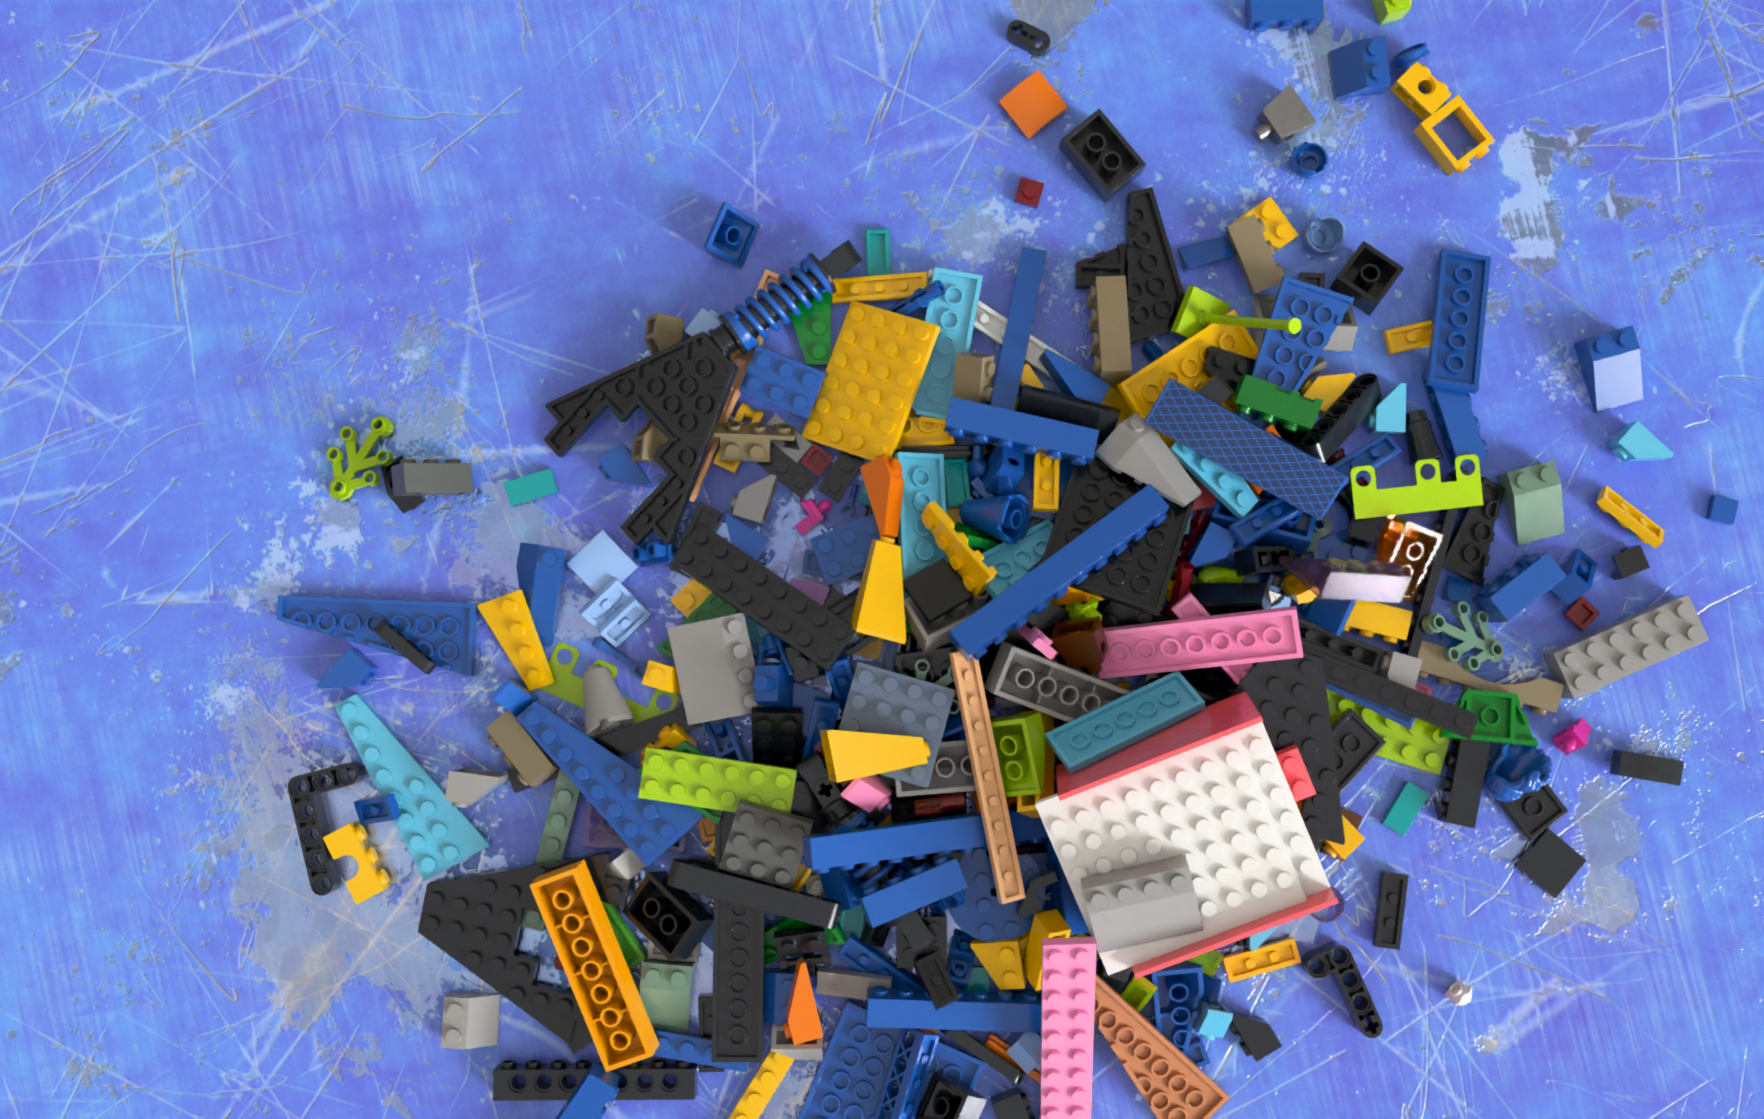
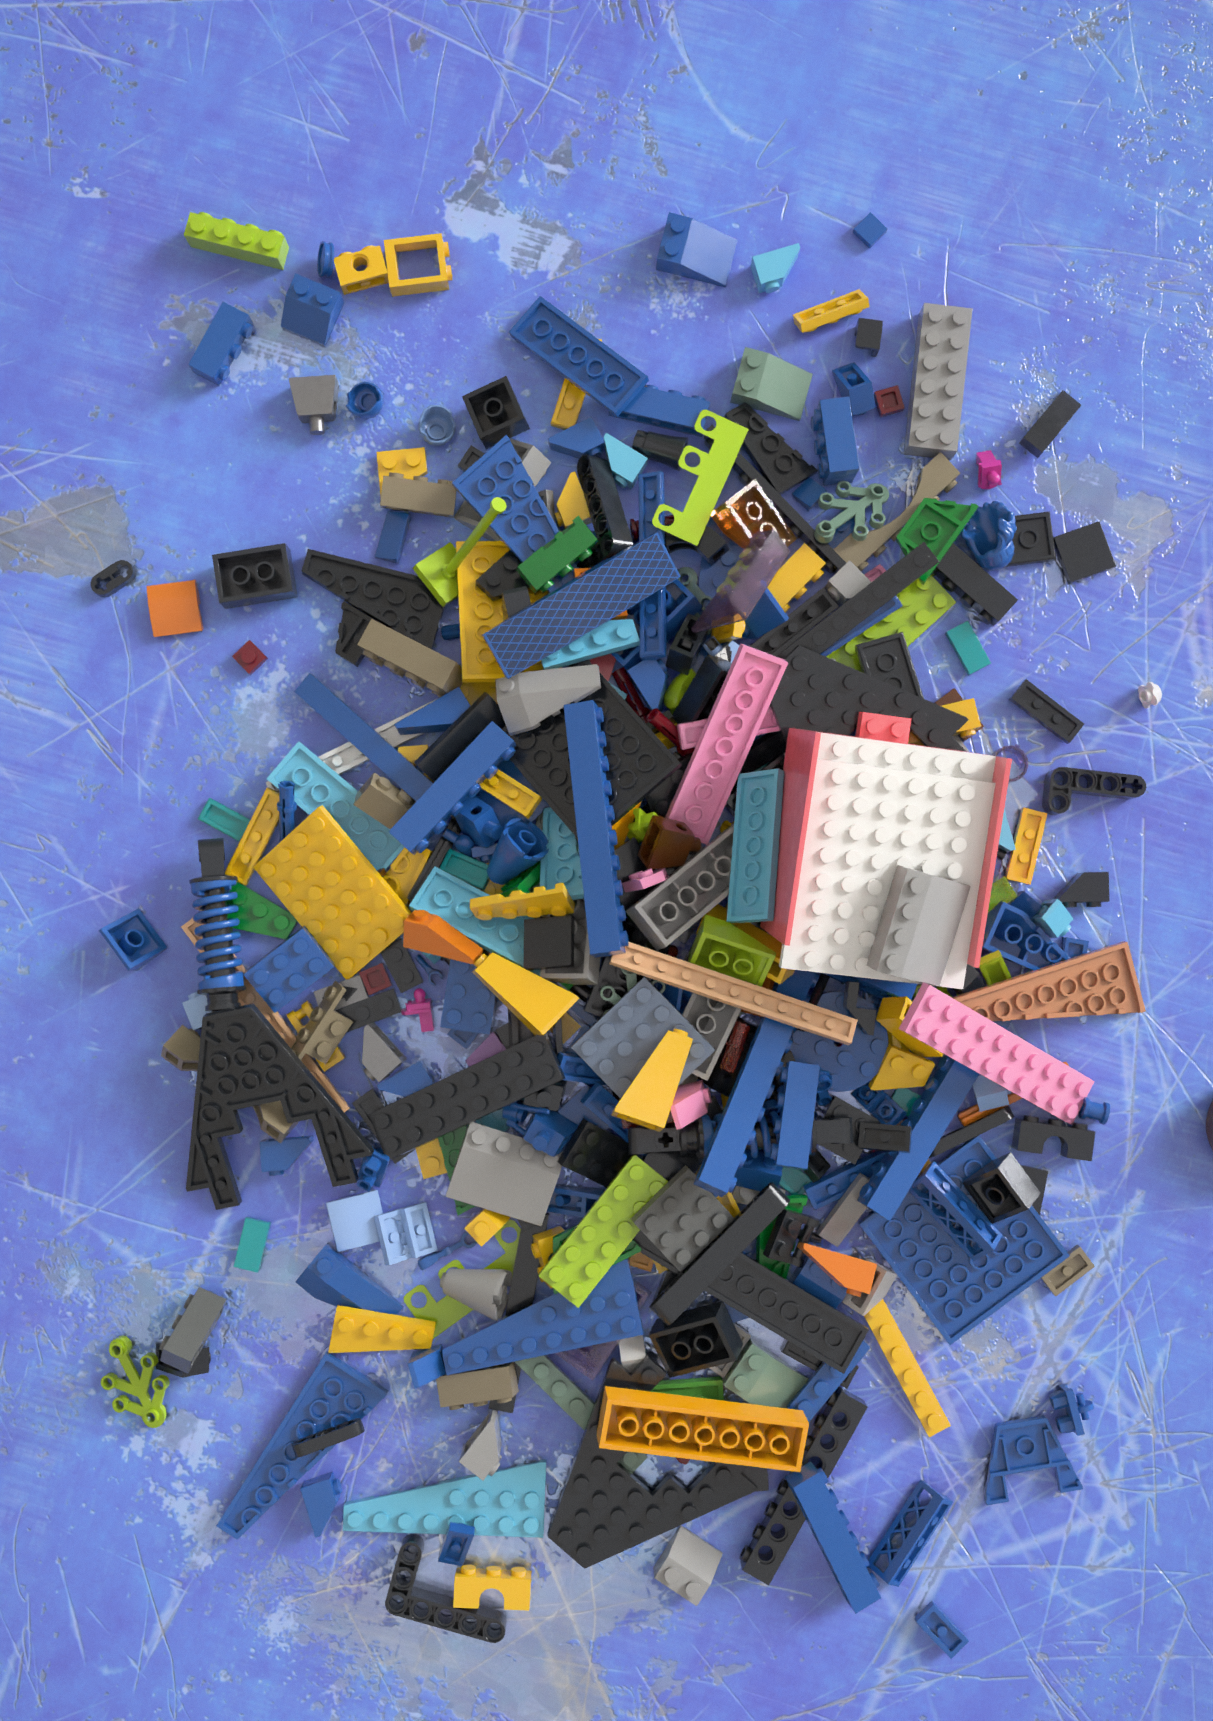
camera: 60 degrees left, 0 degrees up
none -> blue slope [548,417,605,459]

